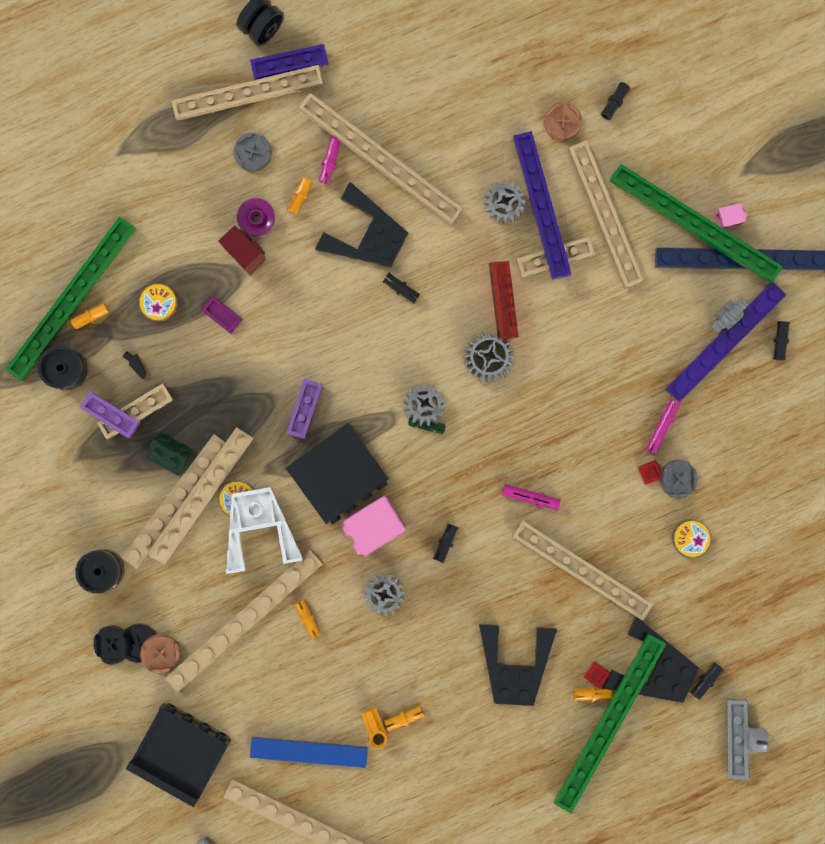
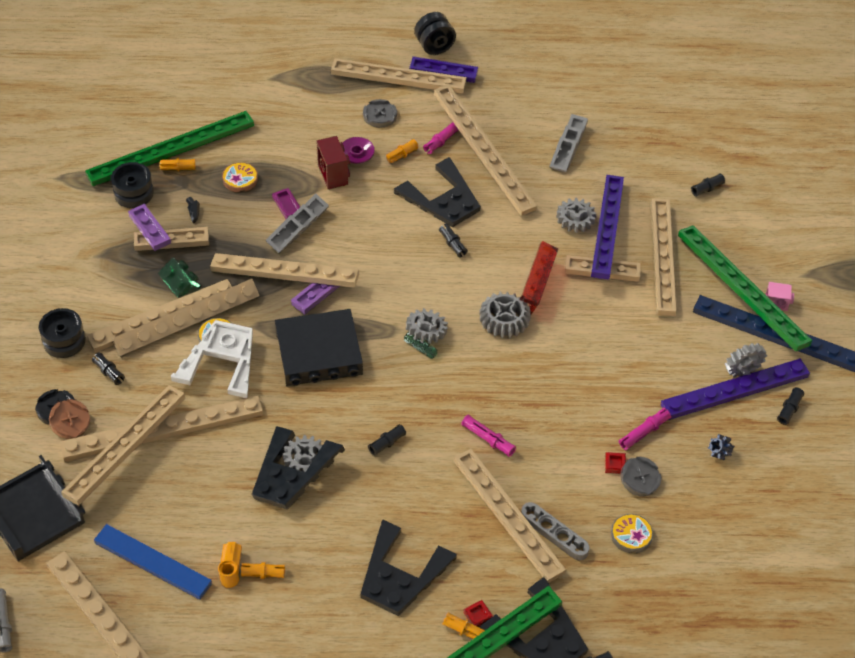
camera: 25 degrees right, 35 degrees down
black tile [93,625,130,665] -> none
light orange pin [294,599,322,639] -> none
bright pink hose [342,495,406,557] -> none
nougat tile [544,103,582,141] -> none
none -> tan plate [61,385,185,506]
none -> black pin [92,352,125,385]
none -> tan plate [210,253,359,288]
none -> black wing [252,426,345,510]
none -> light grey slope [266,193,329,253]
none -> light grey beam [521,502,589,560]
none -> light grey slope [549,114,588,173]
none -> gear [708,434,735,460]

